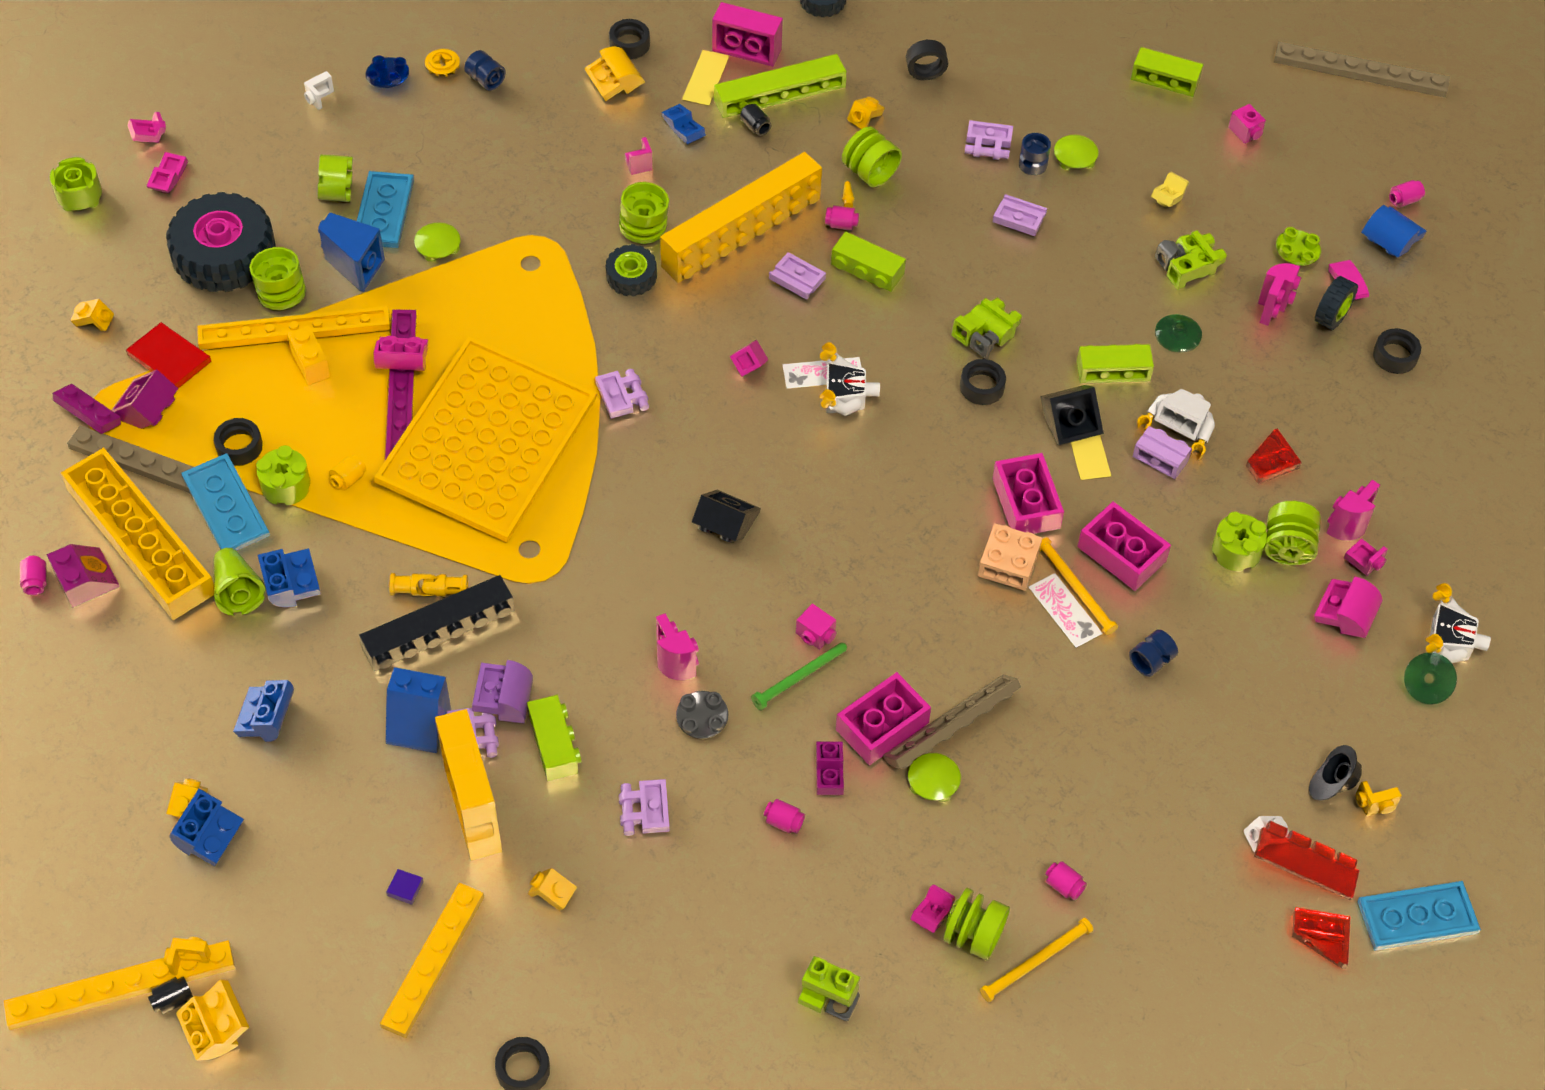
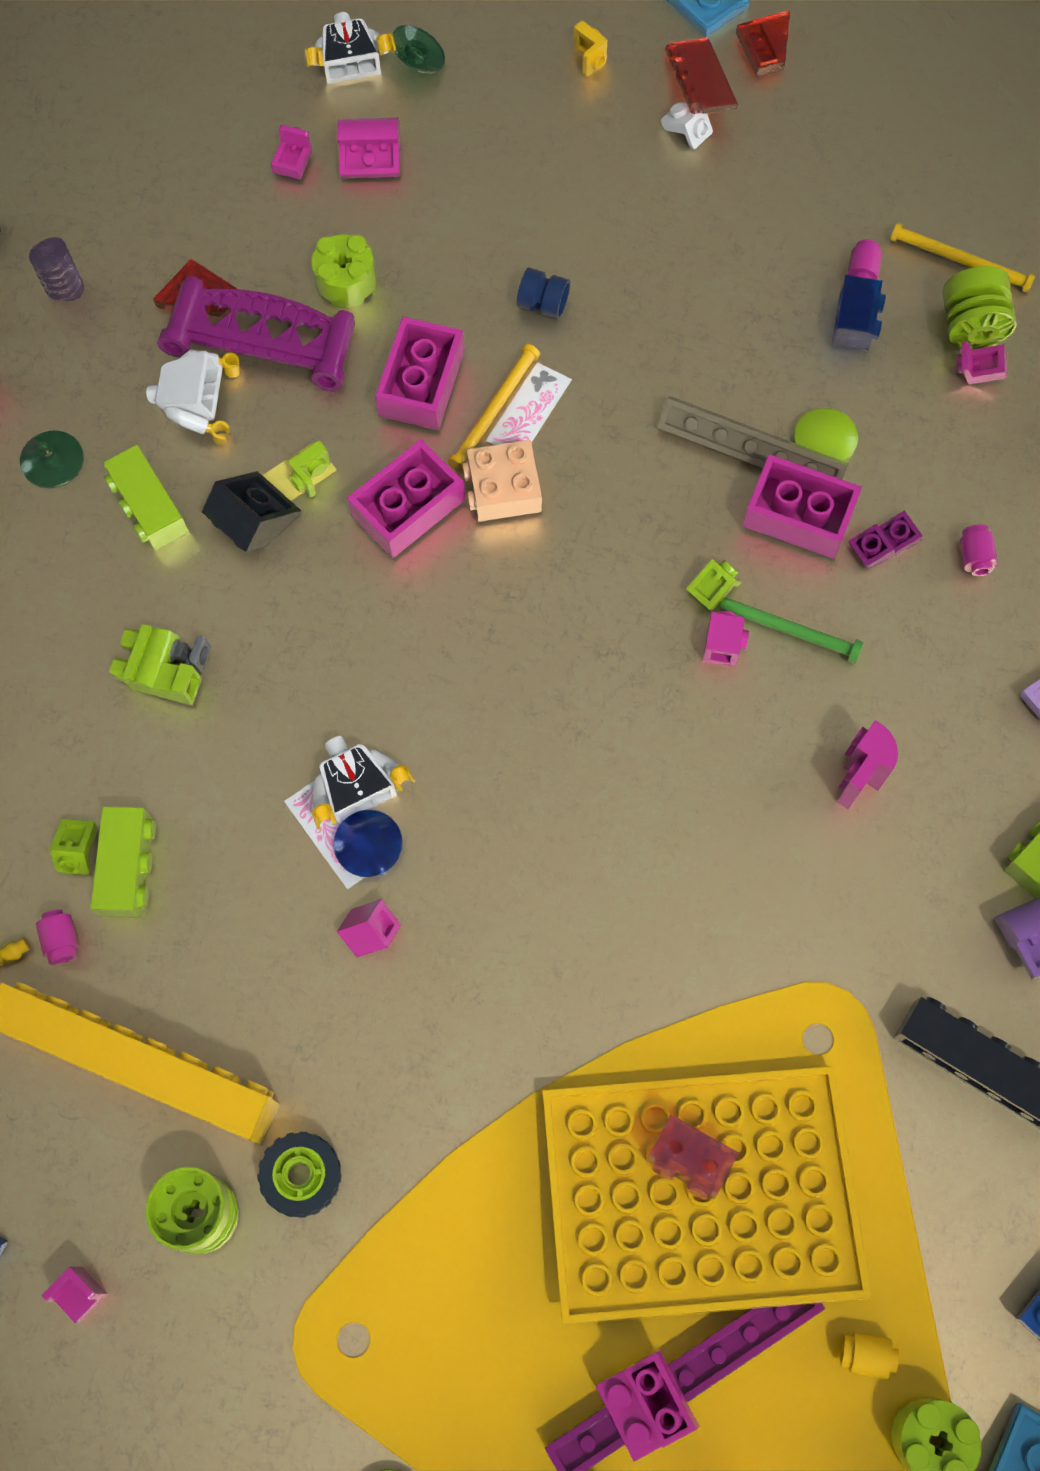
camera: 115 degrees left, 15 degrees up
yellow piece [389,573,468,597] -> none
lavender plate [595,369,649,419] -> none
dark grey dish [676,691,728,739] -> none
black slope [692,489,761,543] -> none
lavender plate [769,252,826,300] -> none
black tyre [960,359,1006,405] -> none
lavender brick [1132,426,1192,479] -> none
lime wheel [1264,501,1321,565] -> none
black piece [1309,745,1362,801] -> none
dark pink brick [1327,480,1380,541] -> none
none -> clear purple piece [29,237,84,301]
none -> lime bracket [49,819,97,875]
none -> magenta piece [157,276,355,391]
none -> lime bracket [288,440,330,498]
none -> clear blue dish [333,810,403,877]
none -> clear pink brick [648,1115,739,1200]
none -> lime bracket [686,559,742,611]
none -> clear blue brick [831,275,886,351]

